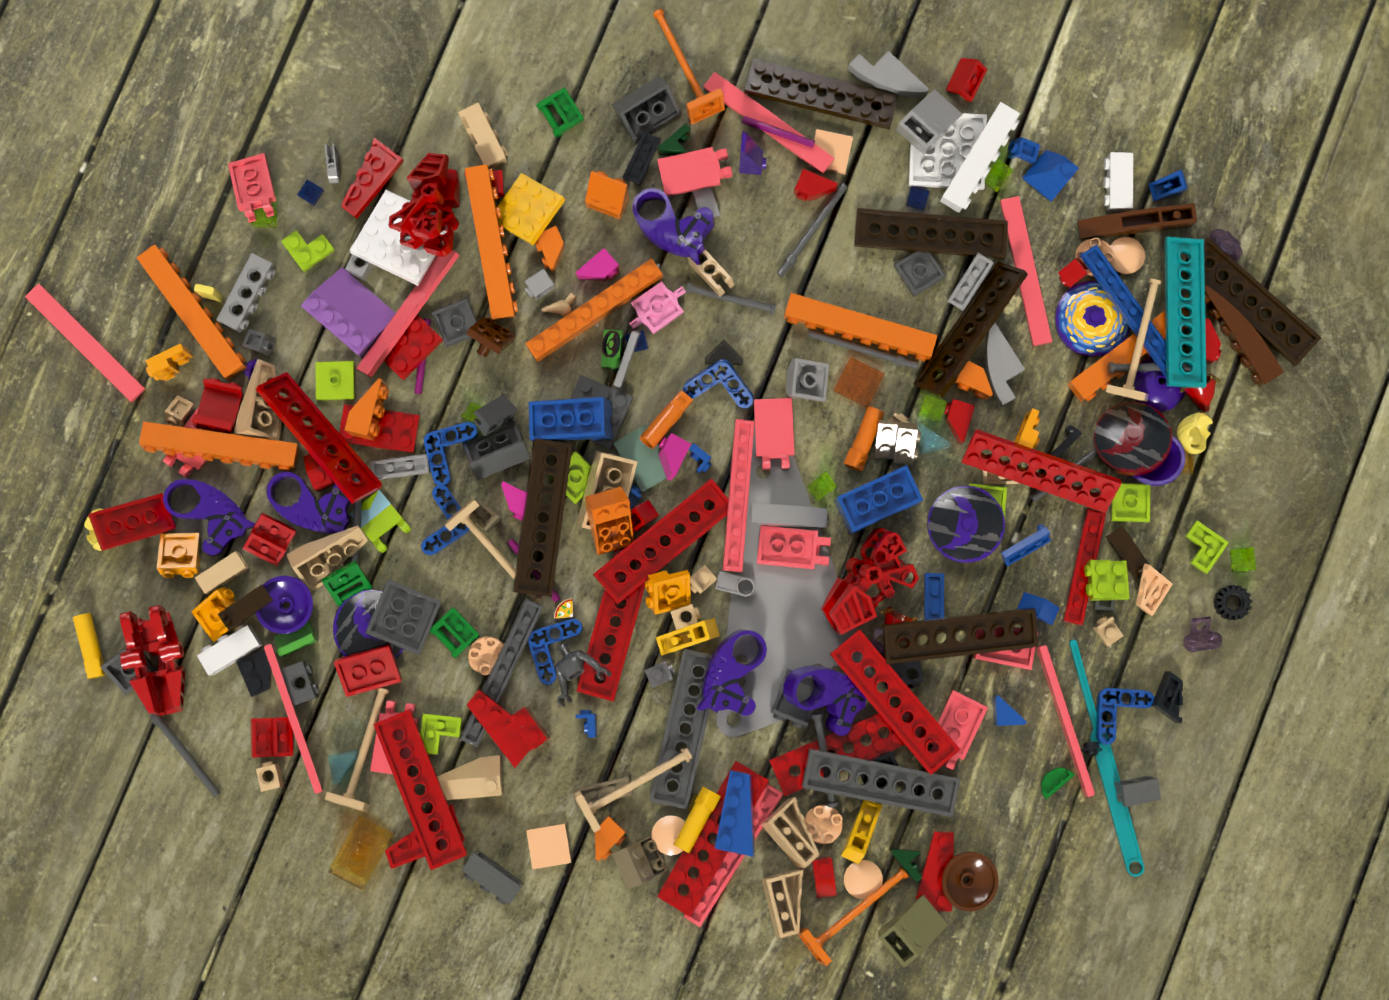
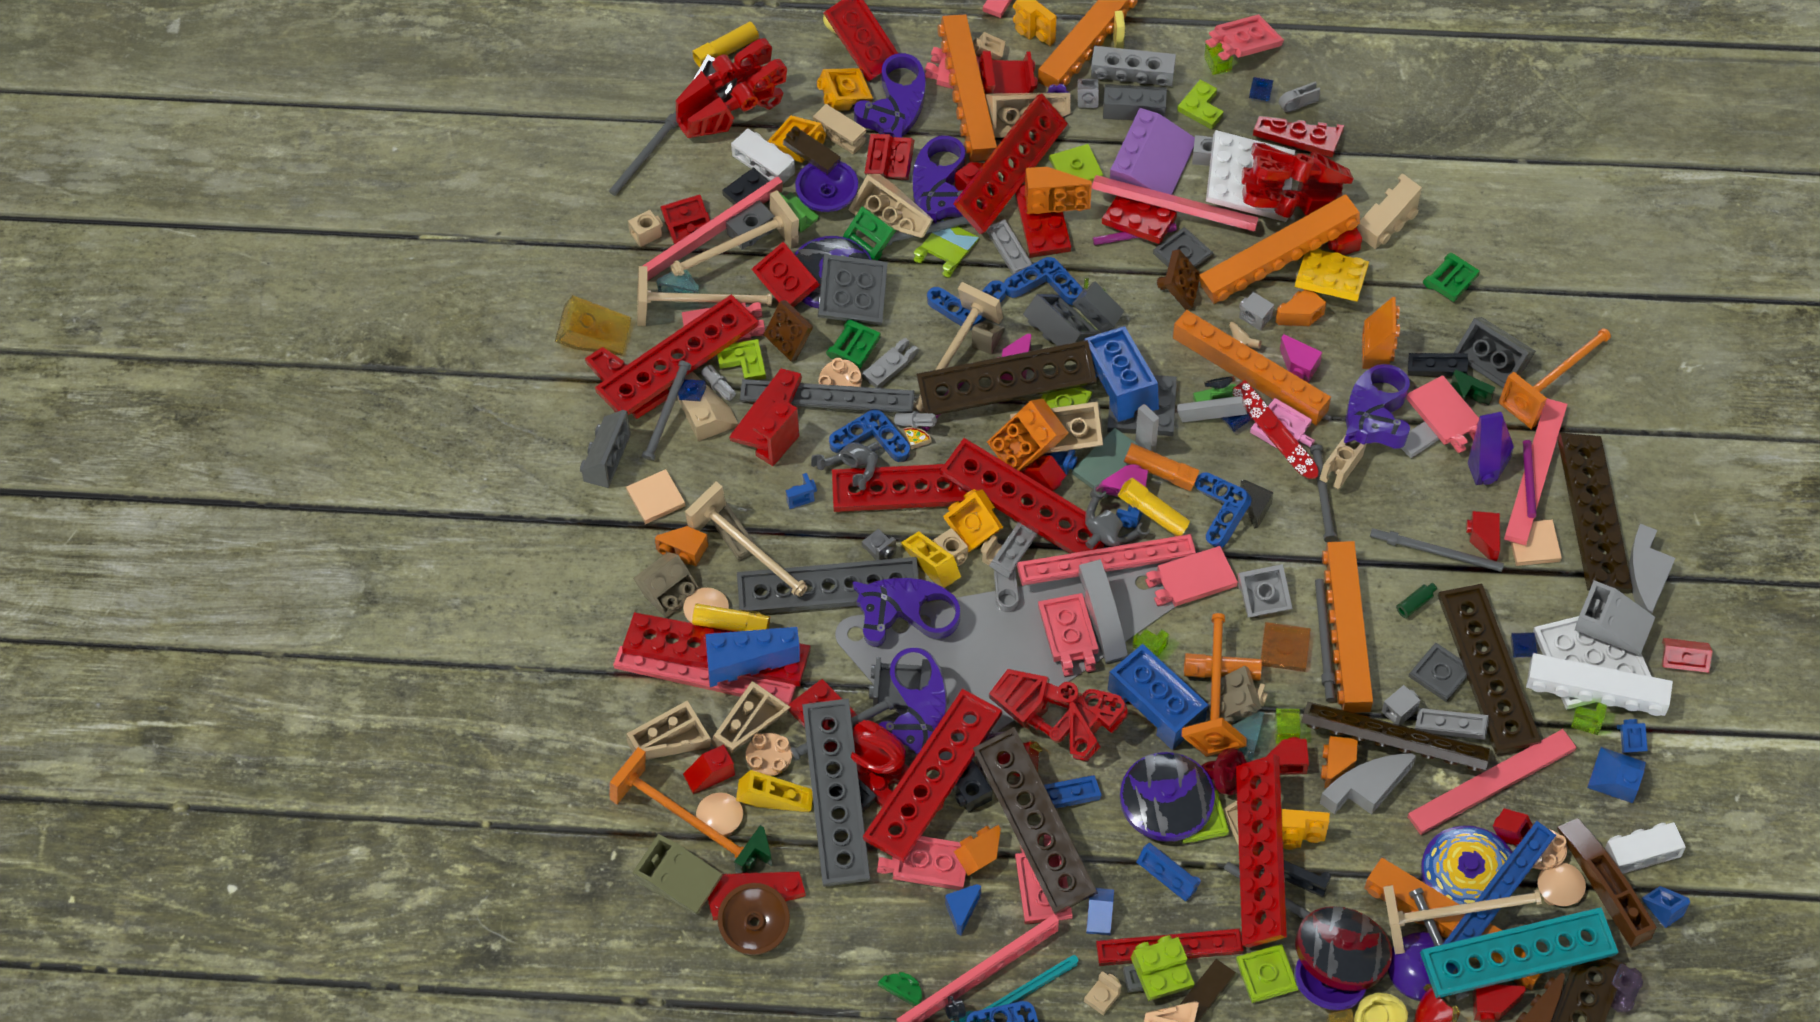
camera: 75 degrees right, 25 degrees down
none -> dark grey bar [642,361,692,461]
none -> tan tile [671,191,799,276]
none -> clear blue plate [678,379,707,401]
none -> light grey axle [701,365,736,401]
none -> reddish brown plate [763,300,813,361]
none -> red hair [851,720,906,774]
none -> light grey hinge [862,338,919,388]
none -> light grey axle [894,411,937,429]
none -> orange slope [953,824,1001,876]
none -> light grey tile [989,522,1037,578]
none -> dark grey piece [1085,485,1150,549]
none -> dark grey slope [1103,84,1167,121]
none -> yellow piece [1118,478,1190,536]
none -> light grey tile [1135,404,1159,453]
none -> orange tile [1182,613,1247,757]
none -> dark red tile [1201,748,1247,795]
none -> red piece [1232,380,1318,479]
none -> light grey brick [1382,685,1420,725]
none -> dark green cylinder [1396,583,1437,618]

